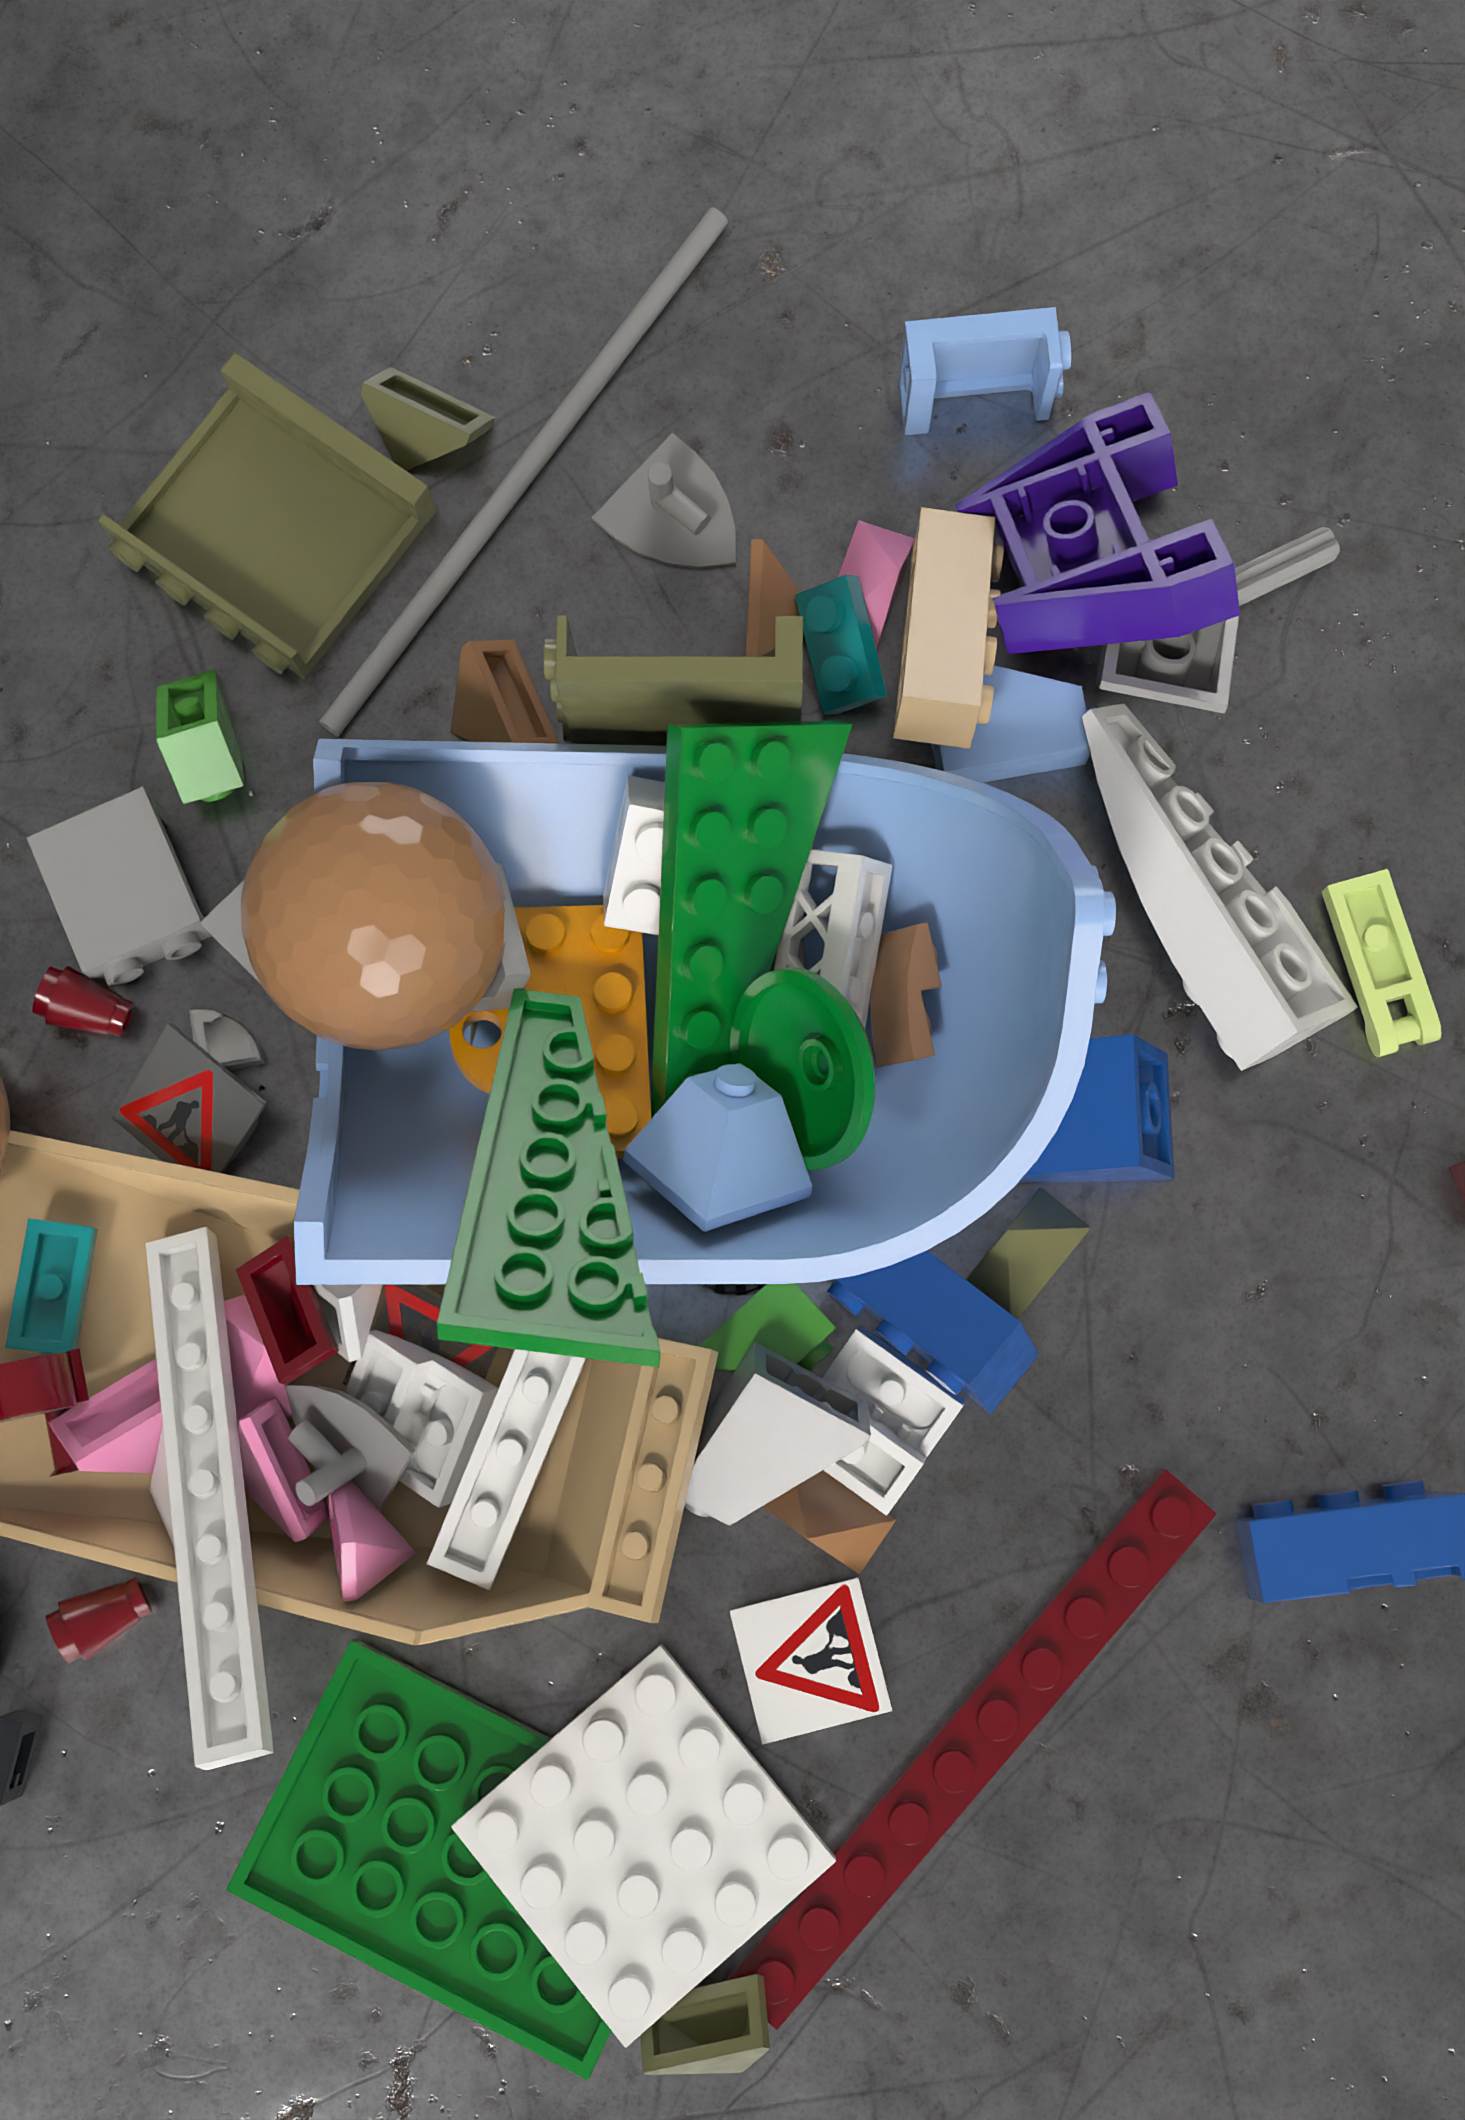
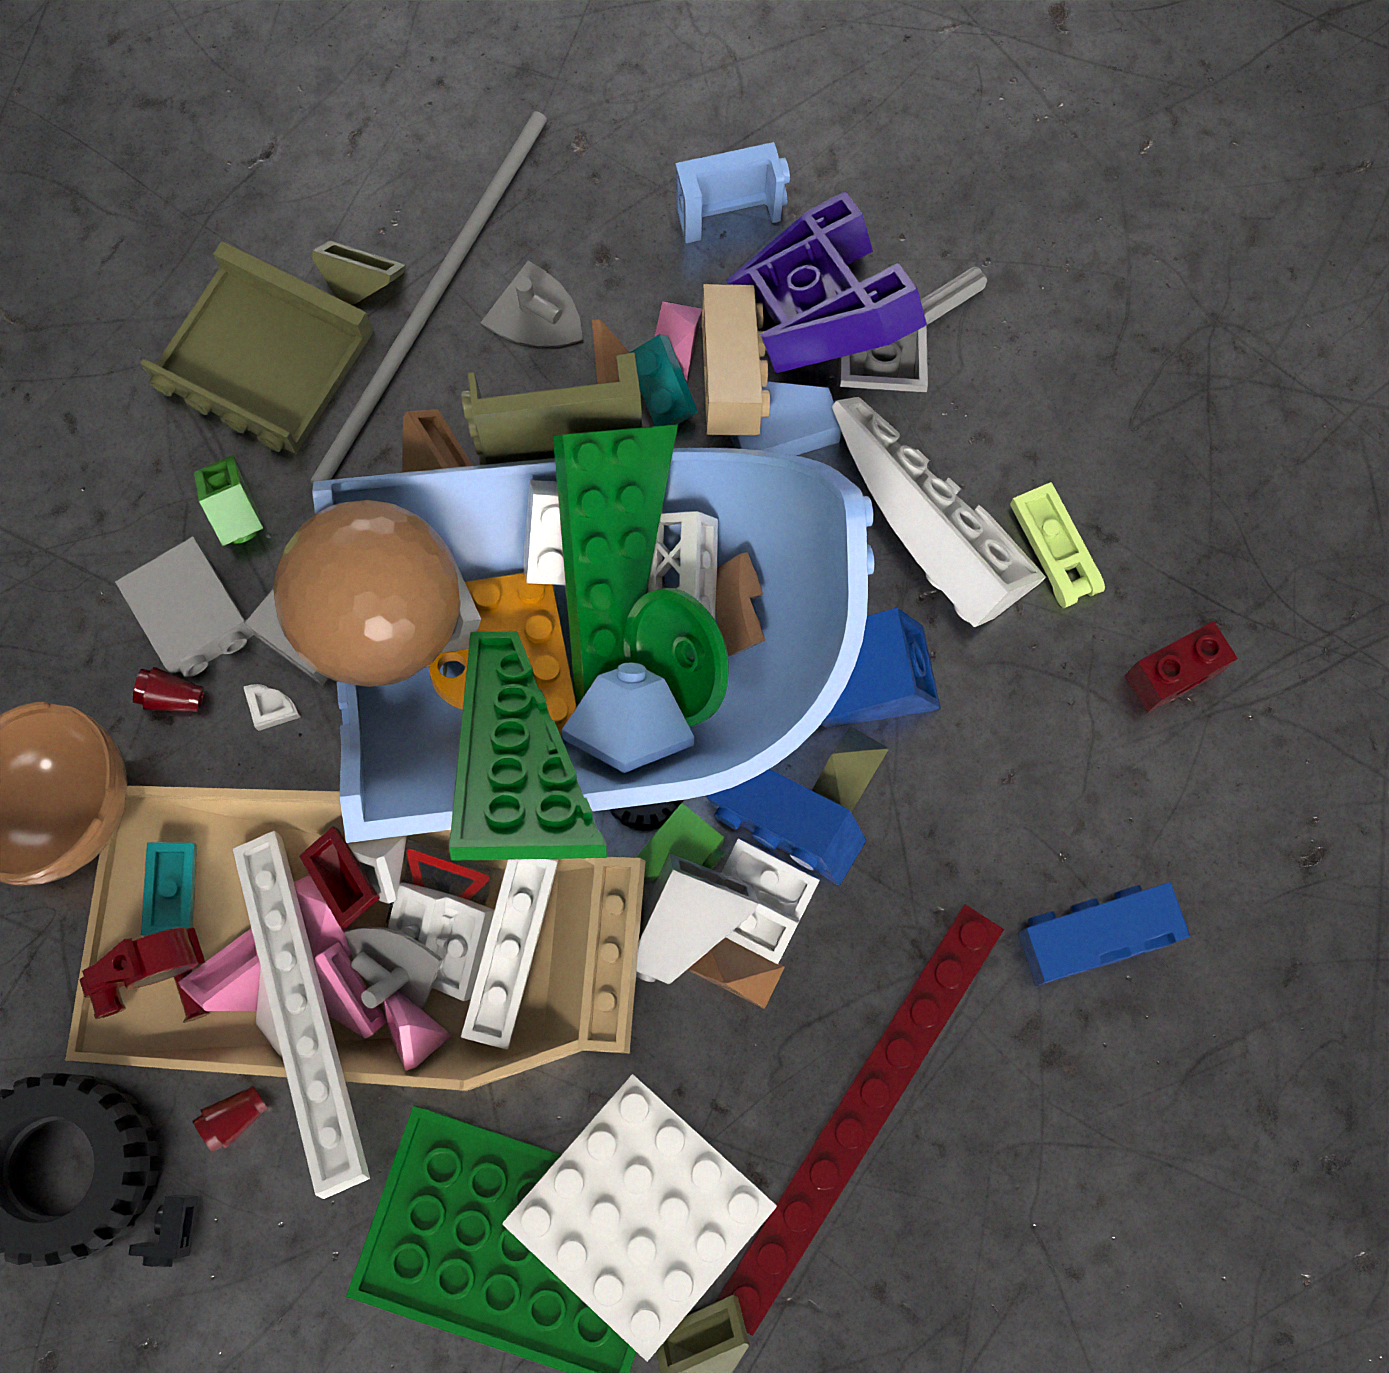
camera: 15 degrees left, 5 degrees down
dark grey piece [112,1022,267,1174] -> none
white piece [730,1577,892,1745] -> none

